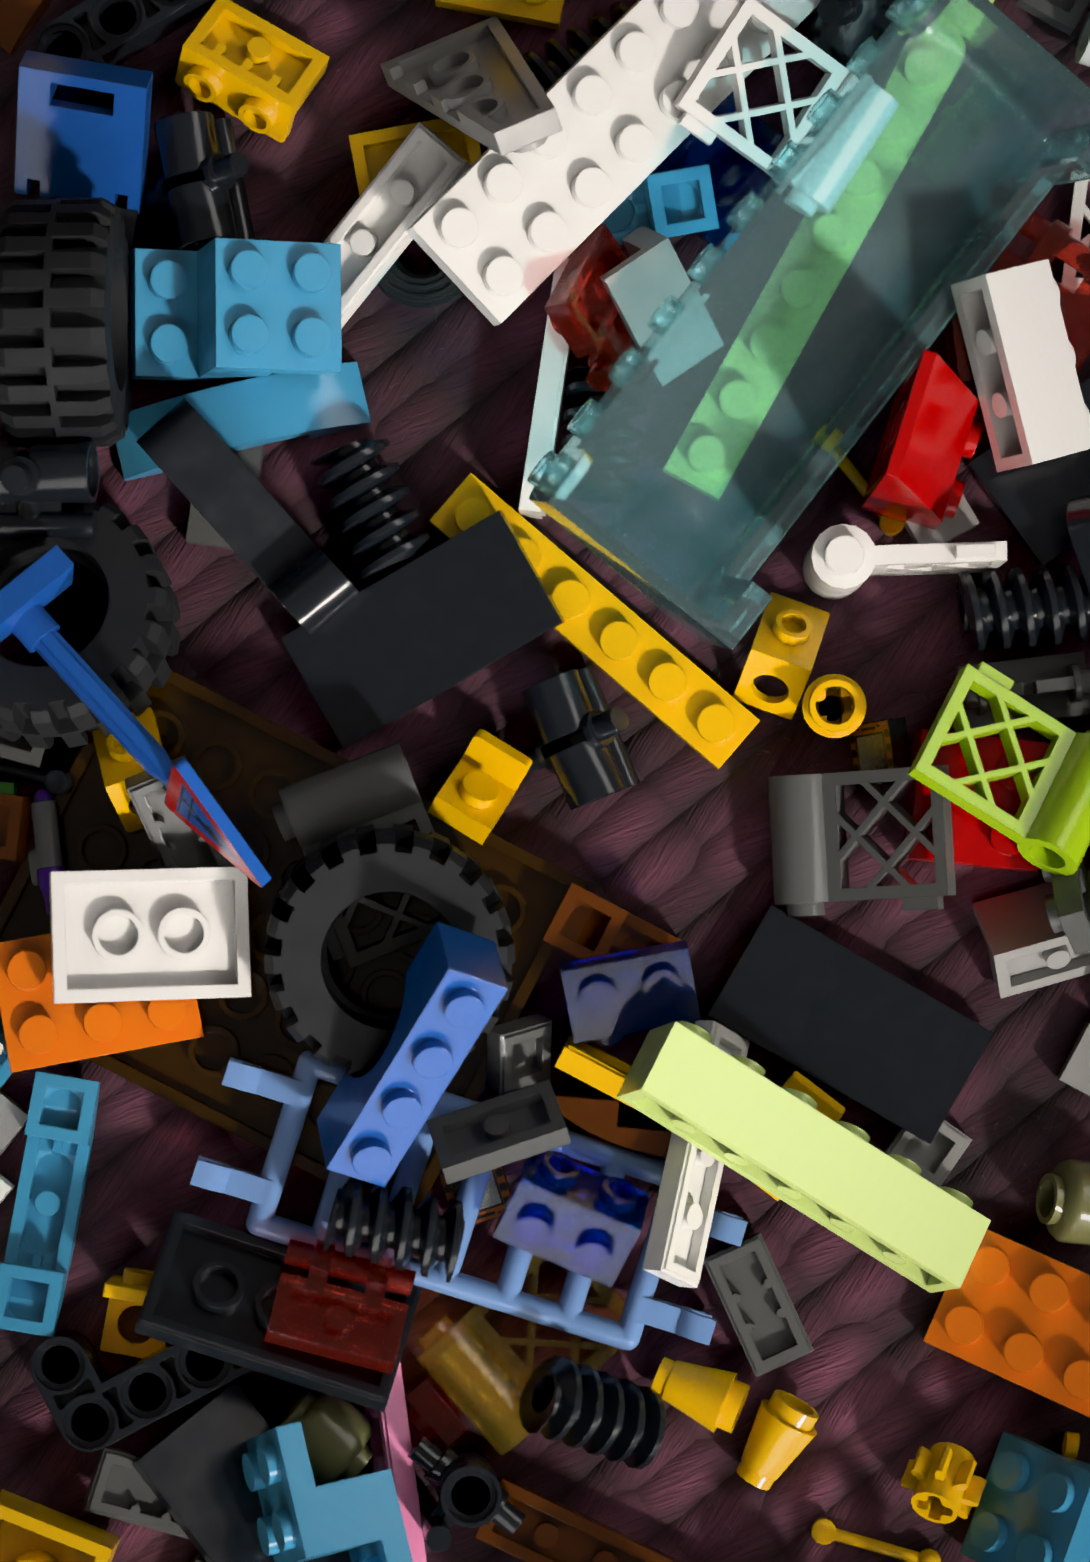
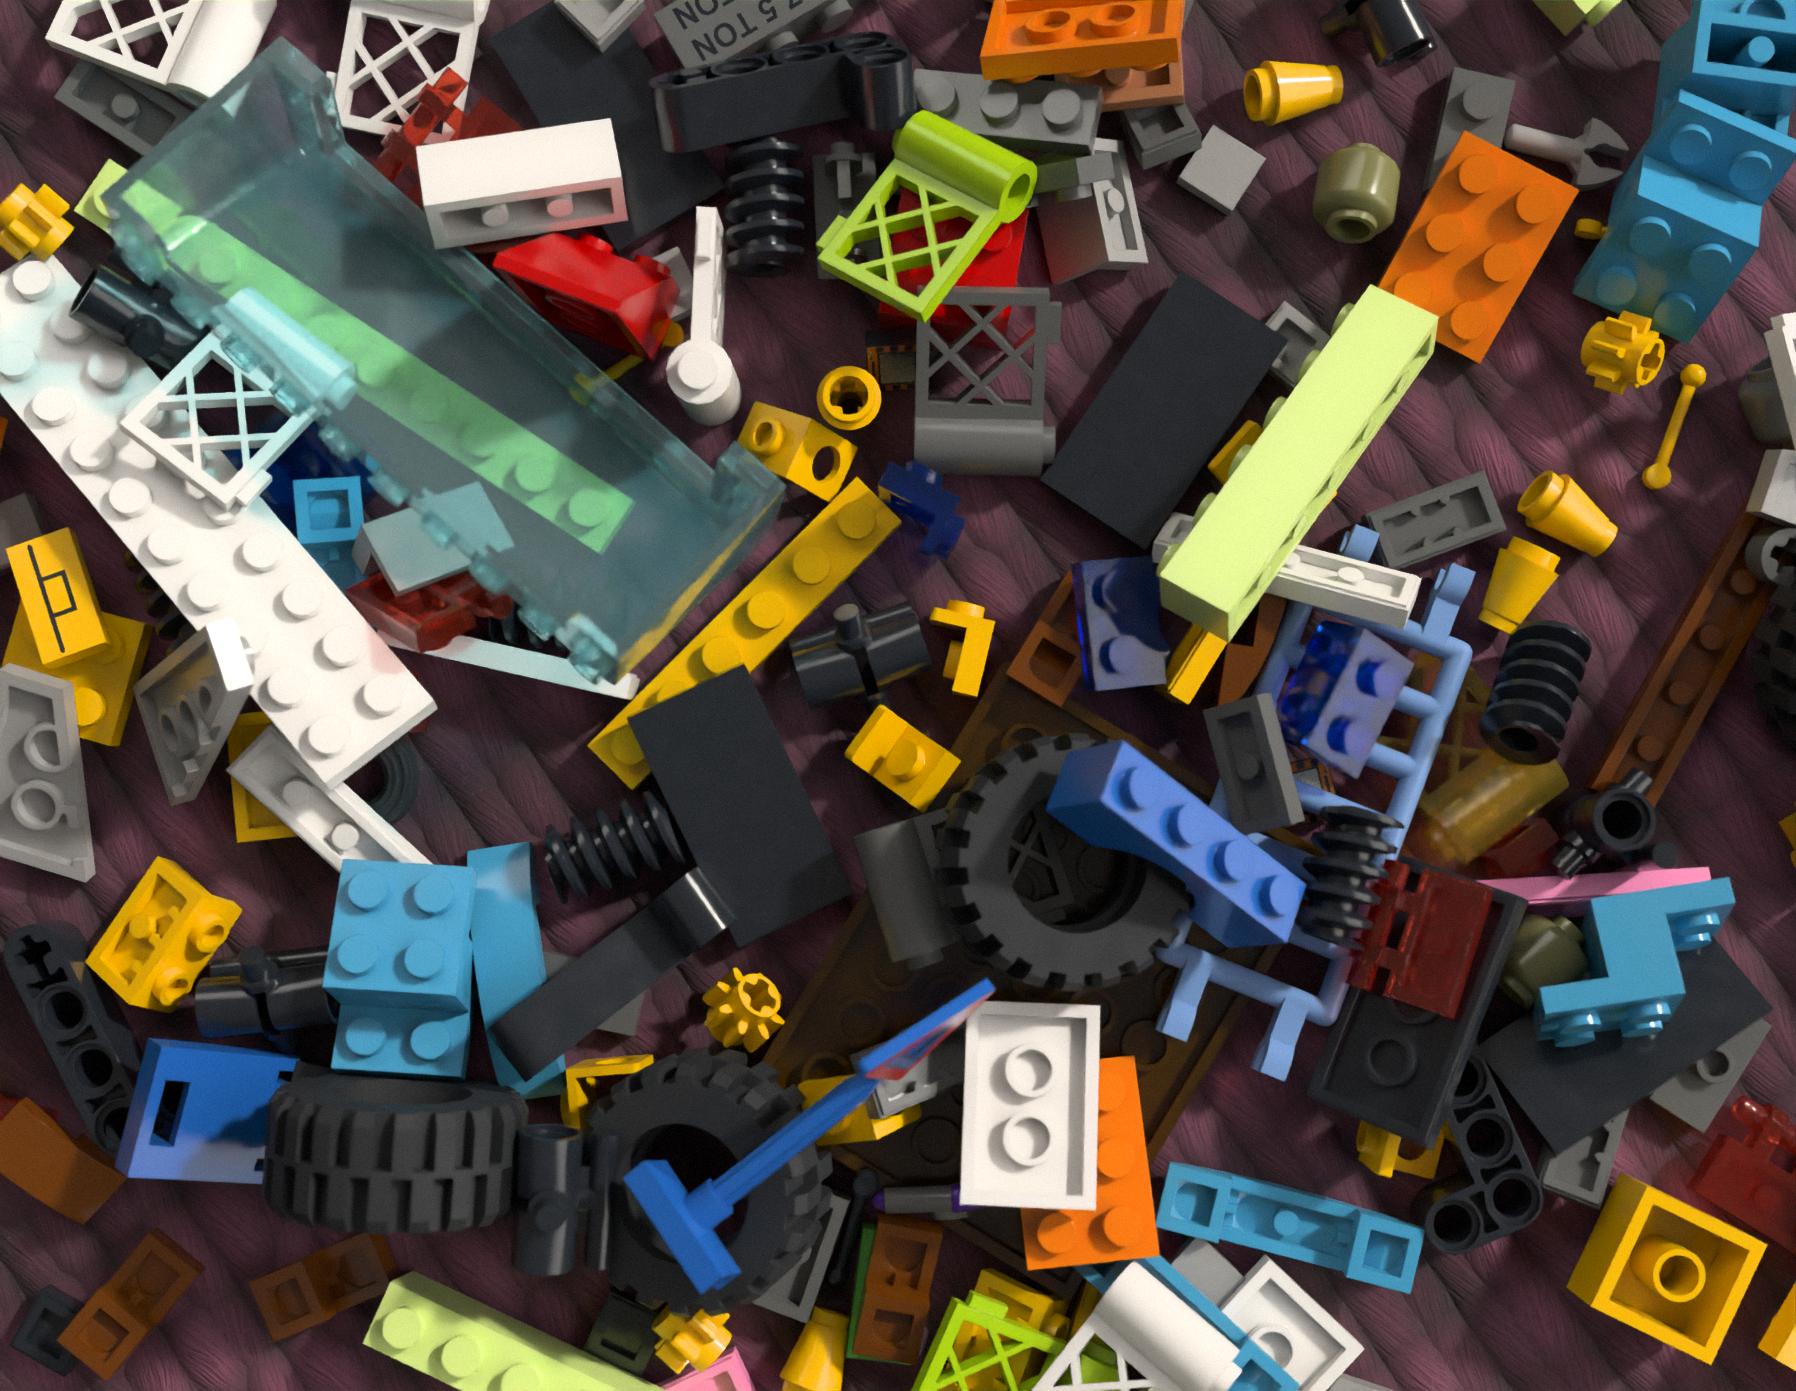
camera: 80 degrees left, 0 degrees up
dark grey tile [486,1013,552,1094] -> none
none -> yellow bracket [560,1054,654,1130]
none -> yellow gear [702,967,785,1053]
none -> clear blue bracket [878,460,966,569]
none -> yellow bracket [929,599,995,699]

